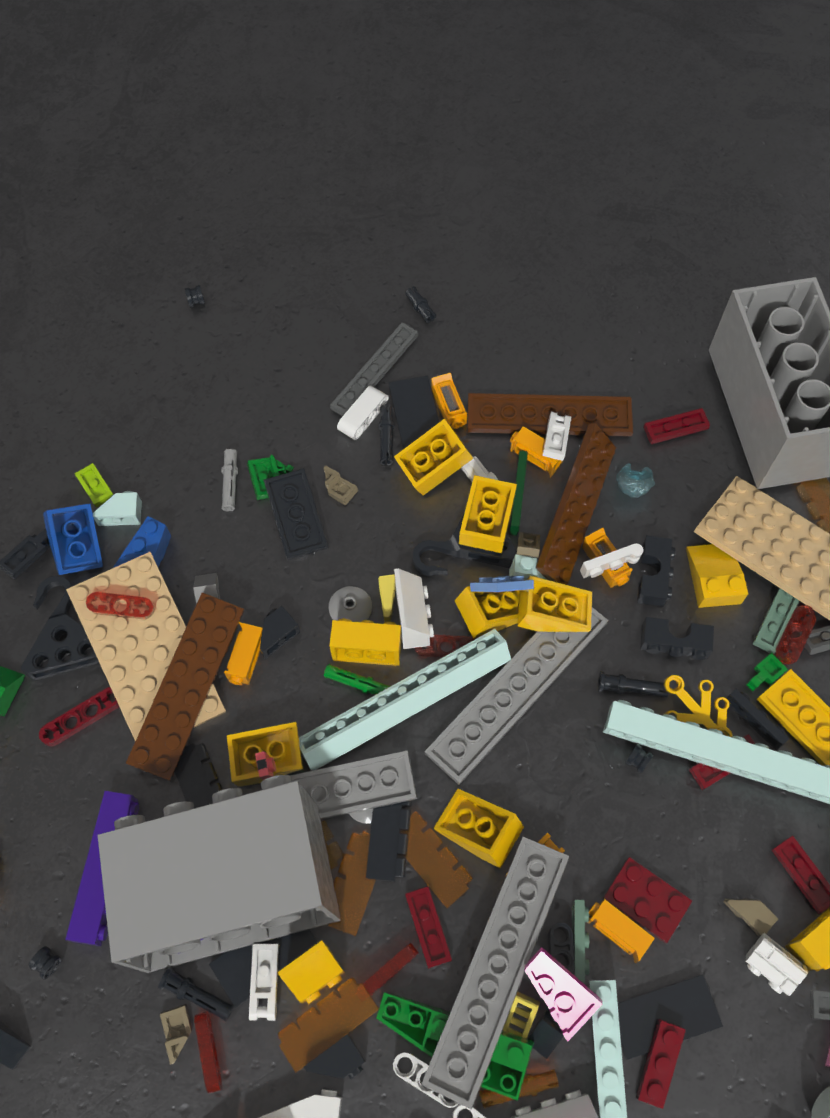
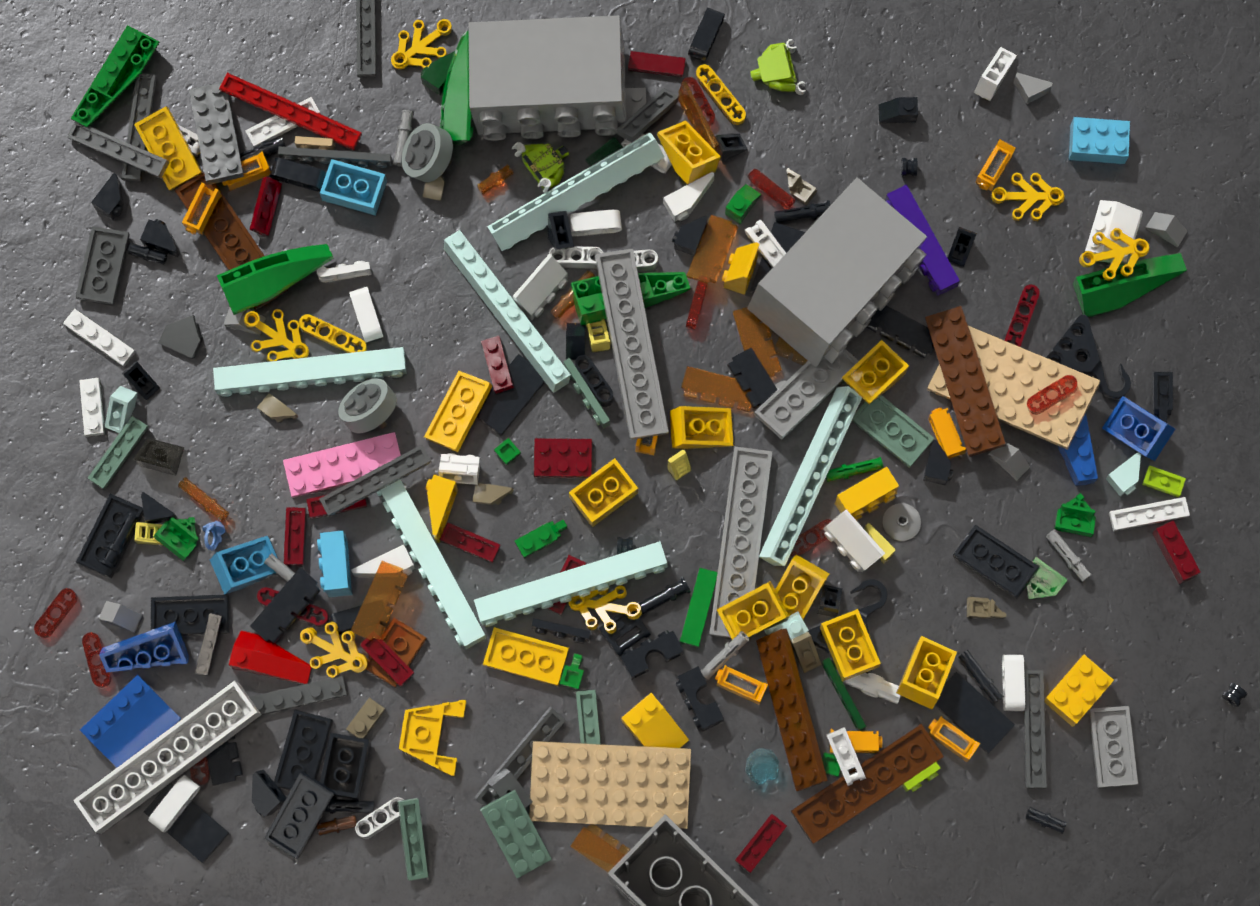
camera: 145 degrees right, 10 degrees up
coral plate [255,751,276,780] -> none
dark red plate [405,886,452,969] -> none
medium blue plate [470,576,534,592] -> none
wing [525,947,602,1042] -> none
white plate [580,543,644,578] -> none
light orange window [588,899,655,963] -> none
clear red beam [776,605,816,665] -> none
none -> yellow plate [424,371,493,452]
none -> green plate [494,438,521,465]
none -> green hinge [515,519,567,558]
none -> yellow brick [569,458,638,527]
none -> black plate [599,611,651,657]
none -> light yellow slope [668,450,691,480]
none -> green tile [680,568,718,647]
none -> light grey pin [701,631,749,680]
none -> green slope [725,184,761,224]
none -> black slope [817,585,843,618]
none -> green plate [822,753,840,777]
none -> sand green plate [852,395,934,468]
none -> lime plate [902,762,941,792]
none -> black slope [947,227,977,267]
none -> yellow brick [1044,655,1114,727]
none -> green slope [1054,493,1096,537]
none -> light grey plate [1089,706,1138,788]
none -> white plate [1109,497,1190,531]
none -> dark red brick [1152,520,1201,585]

